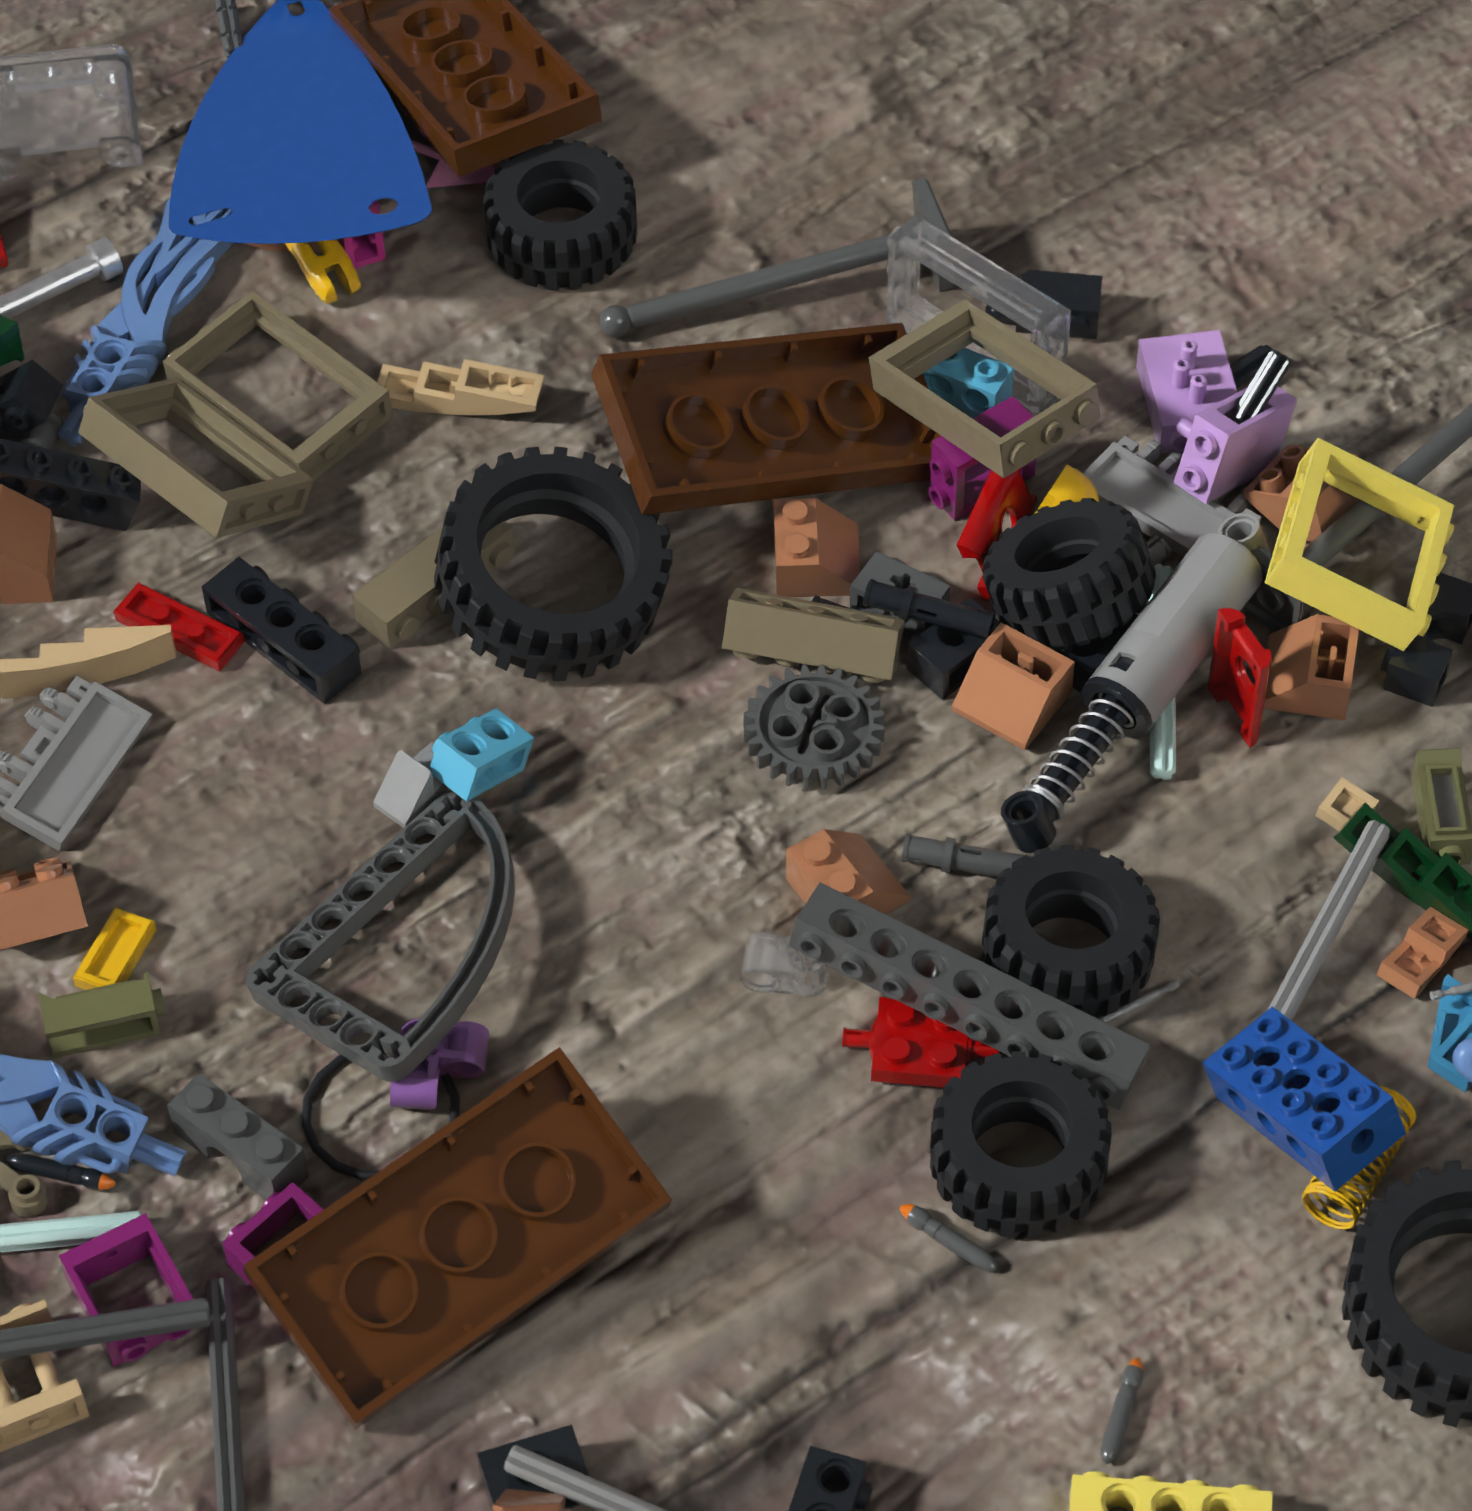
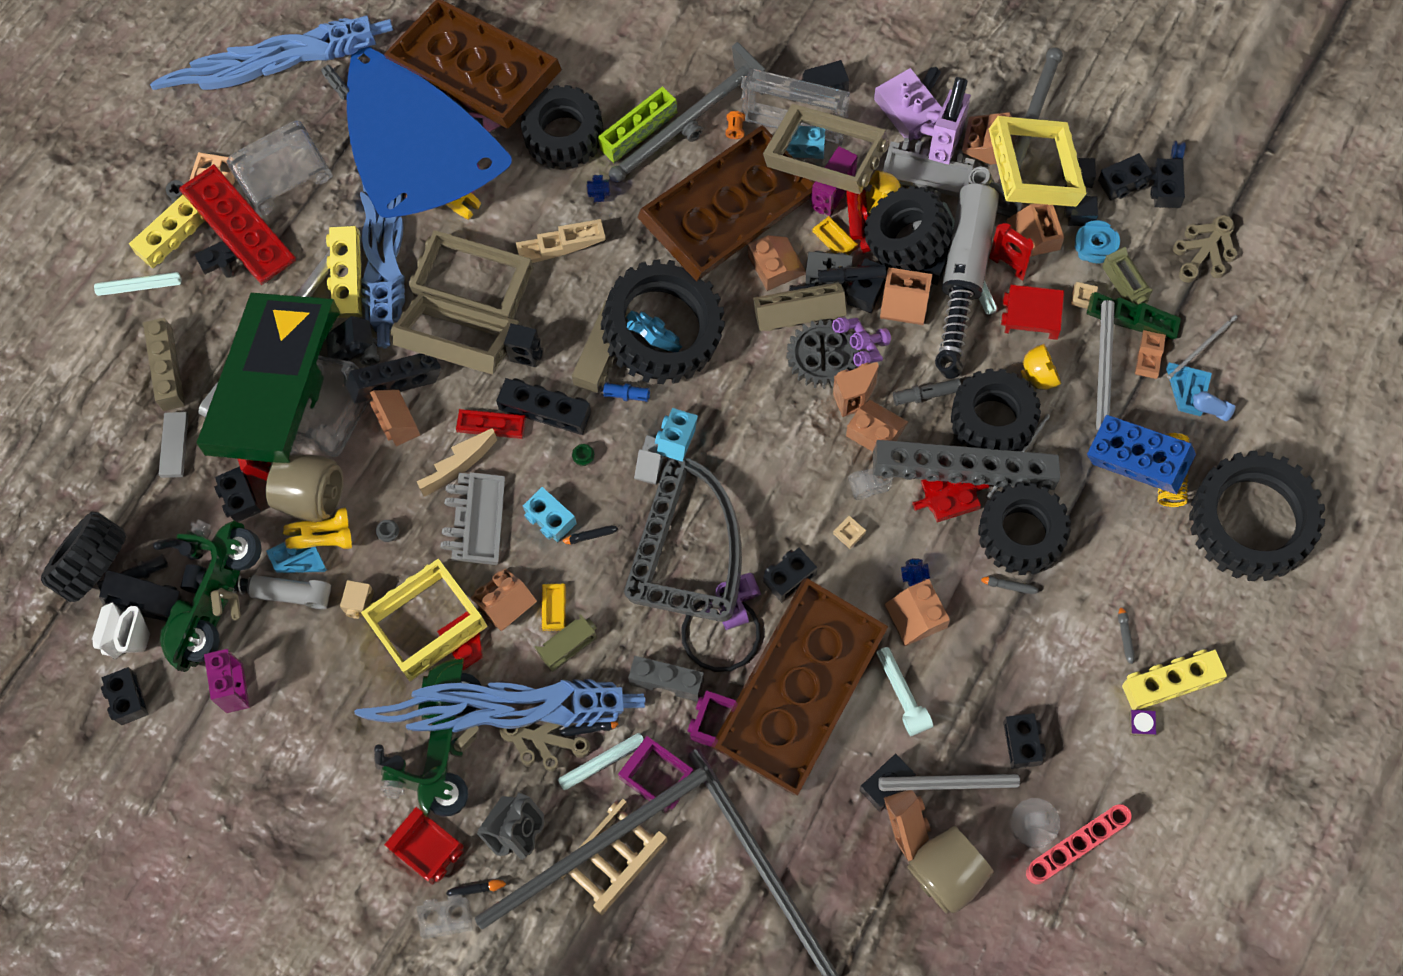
camera: 20 degrees left, 15 degrees up
none -> light yellow brick [326,226,362,318]
none -> black brick [504,323,543,367]
none -> medium azure brick [523,487,577,543]
none -> black piece [563,525,618,545]
none -> dark green plate [572,444,595,466]
none -> clear blue gear [587,175,610,202]
none -> lime brick [598,86,678,163]
none -> blue pin [603,382,650,402]
none -> dark azure plate [626,311,682,353]
none -> dark grey bush [682,120,703,142]
none -> orange bush [725,111,745,139]
none -> black brick [763,547,817,603]
none -> yellow tile [813,216,858,255]
none -> medium lavender piece [832,317,891,367]
none -> nougat slope [833,362,879,417]
none -> tan plate [833,516,866,549]
none -> light aqua axle [877,647,933,737]
none -> nougat slope [885,579,950,646]
none -> clear blue gear [901,558,930,586]
none -> red panel [1001,284,1064,340]
none -> yellow cylinder [1021,344,1062,390]
none -> dark azure plate [1075,220,1120,263]

